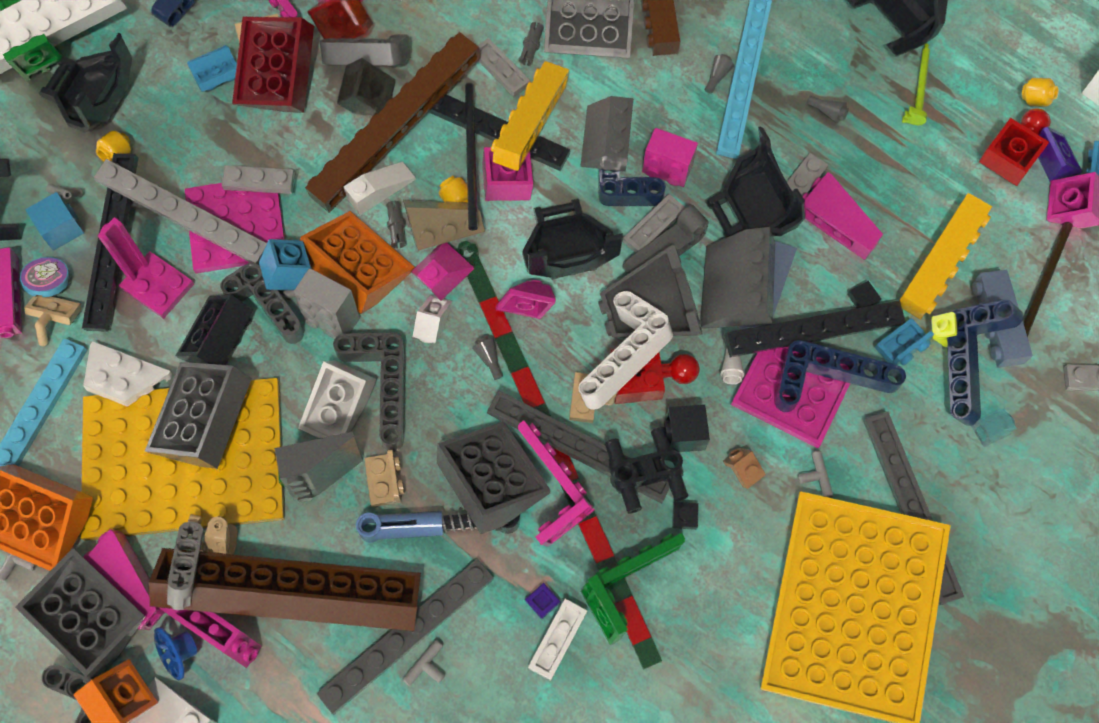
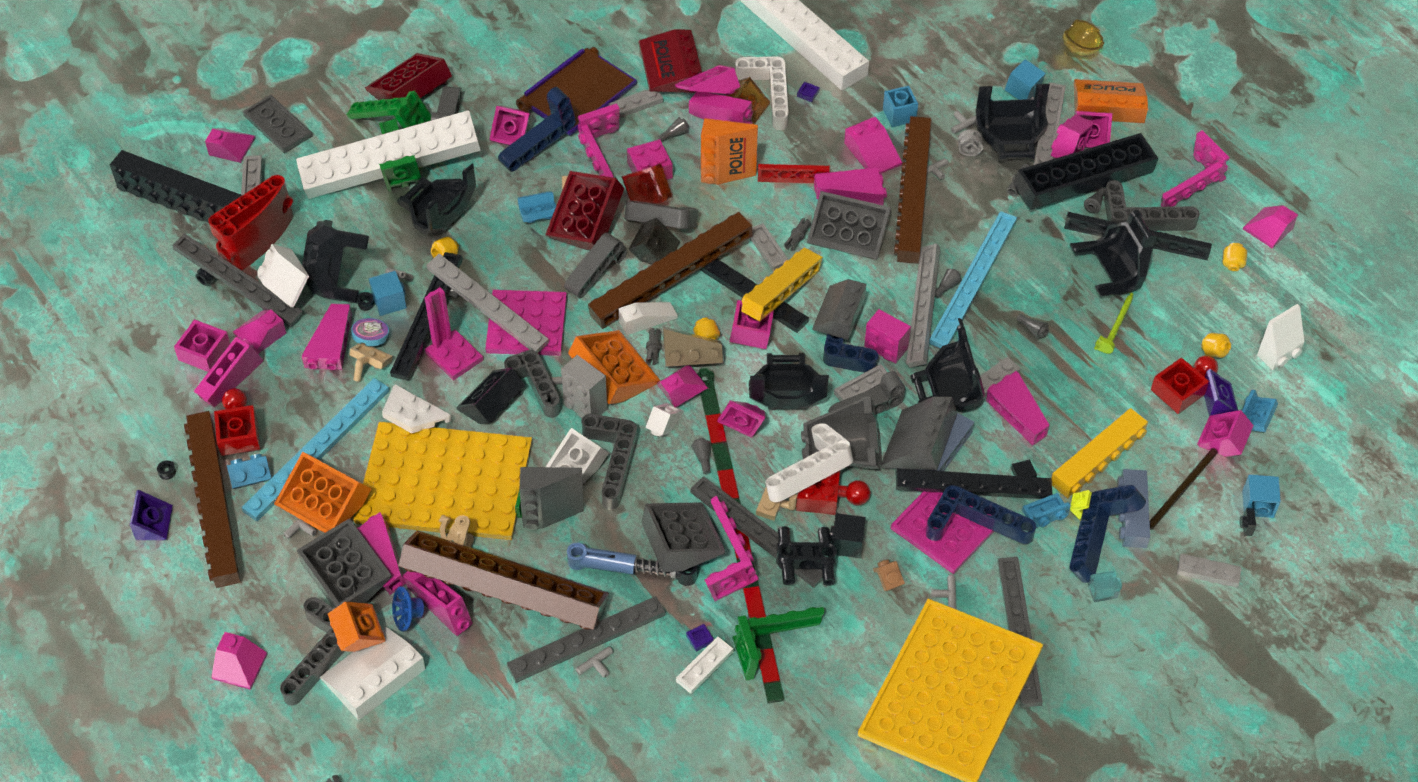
camera: 15 degrees right, 15 degrees down
dark grey slope [145,362,252,469] -> none
light grey beam [167,522,203,610] -> none
light grey plate [222,165,295,194] -> none
dark azure head [259,239,311,290] -> none
tan bracket [364,450,404,507] -> none
black piece [465,83,478,231] -> none
black plate [672,502,699,530] -> none
white cone [720,349,744,384] -> none
none -> black bush [357,292,375,311]
none -> dark grey beam [564,233,627,298]
none -> light grey plate [906,243,940,368]

